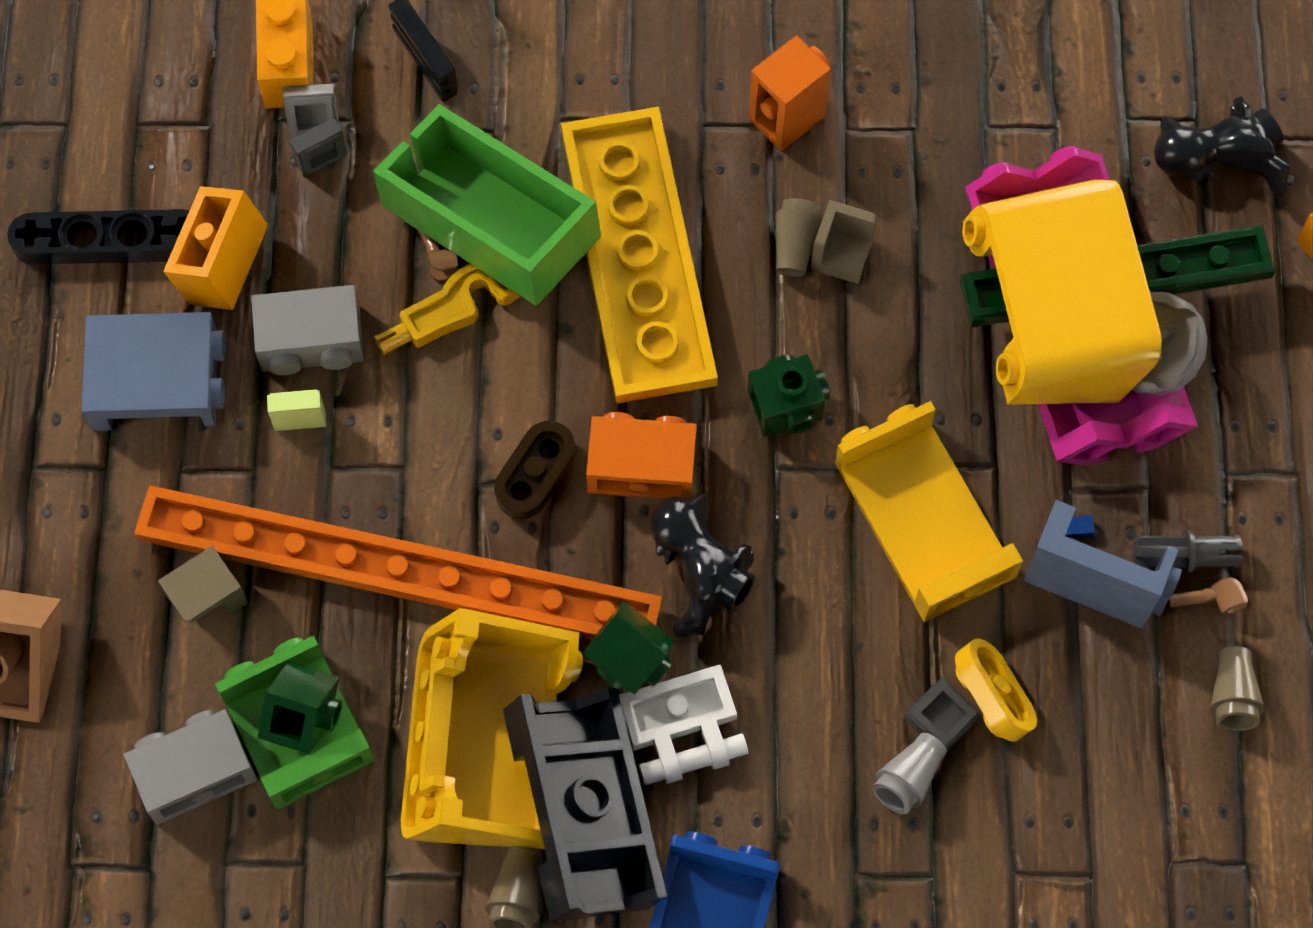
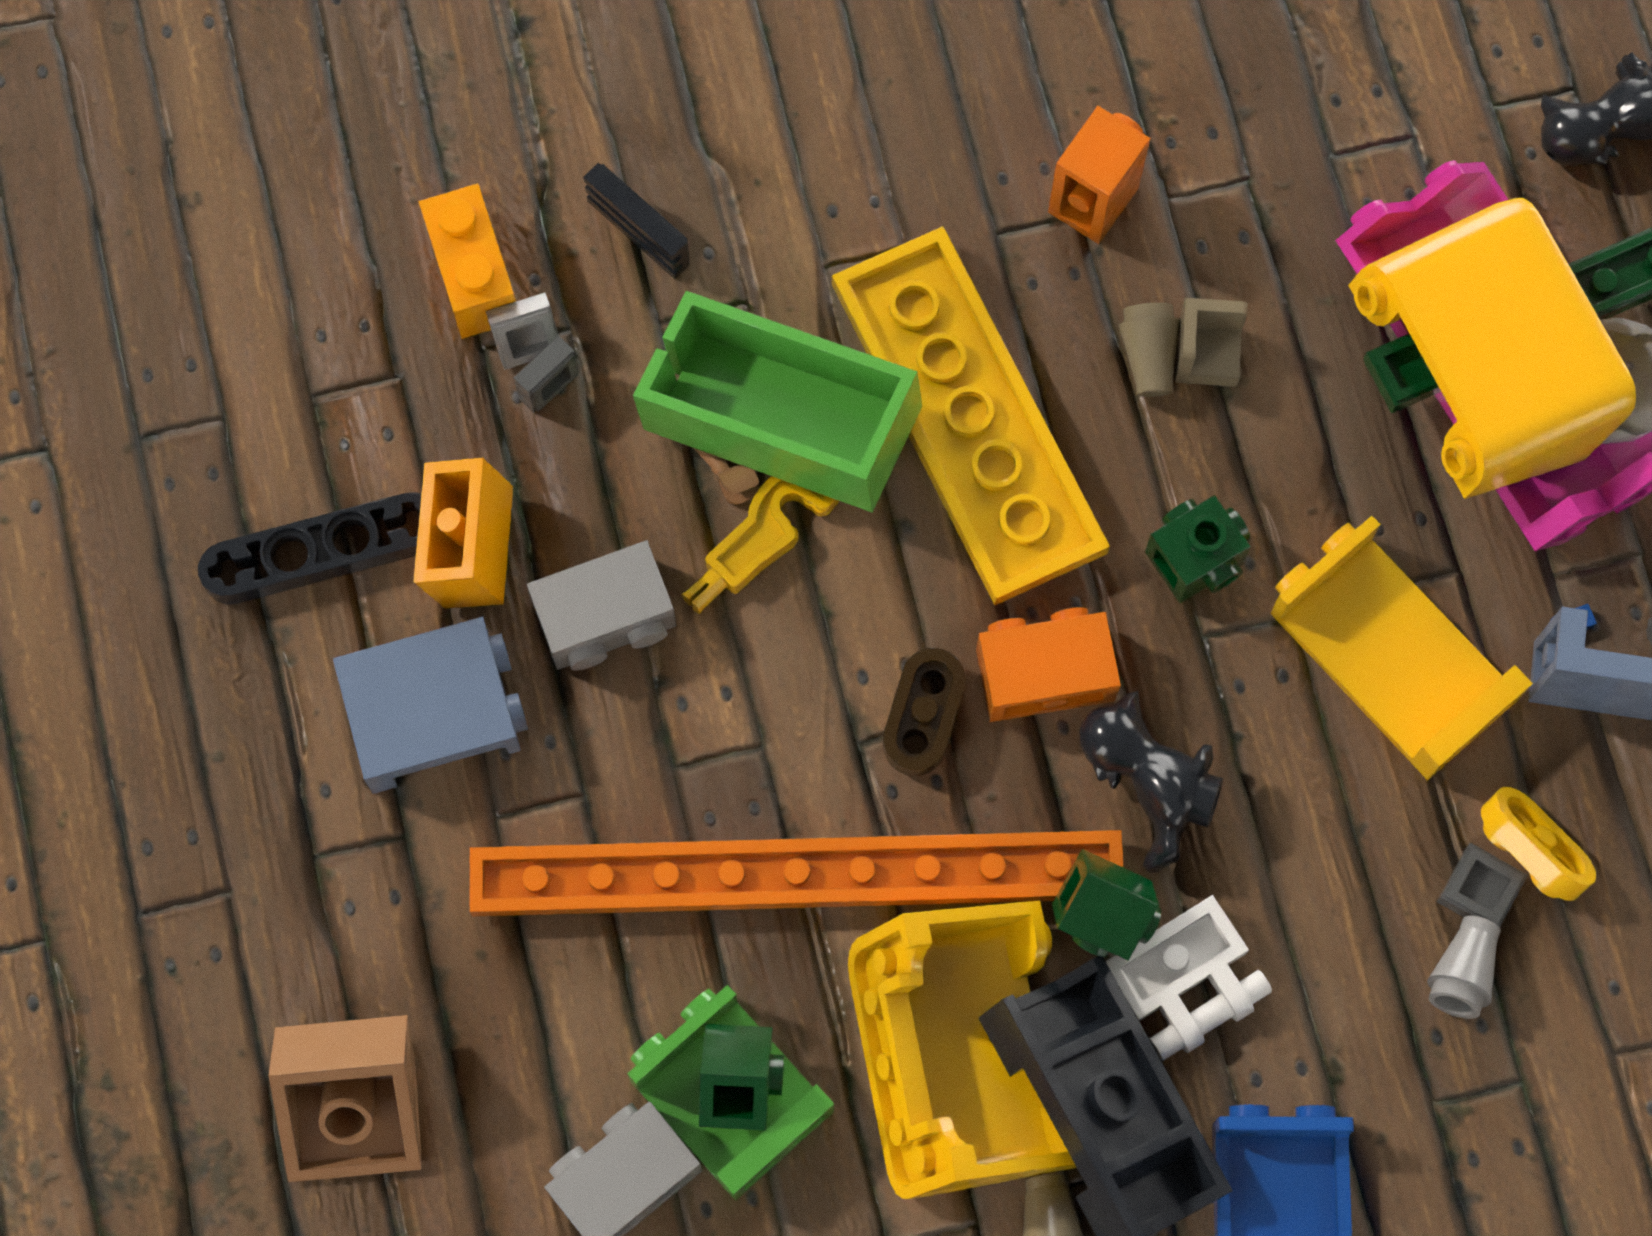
camera: 15 degrees left, 5 degrees up
dark tan panel [158,545,248,624] -> none
yellowish green tile [267,389,326,431] -> none

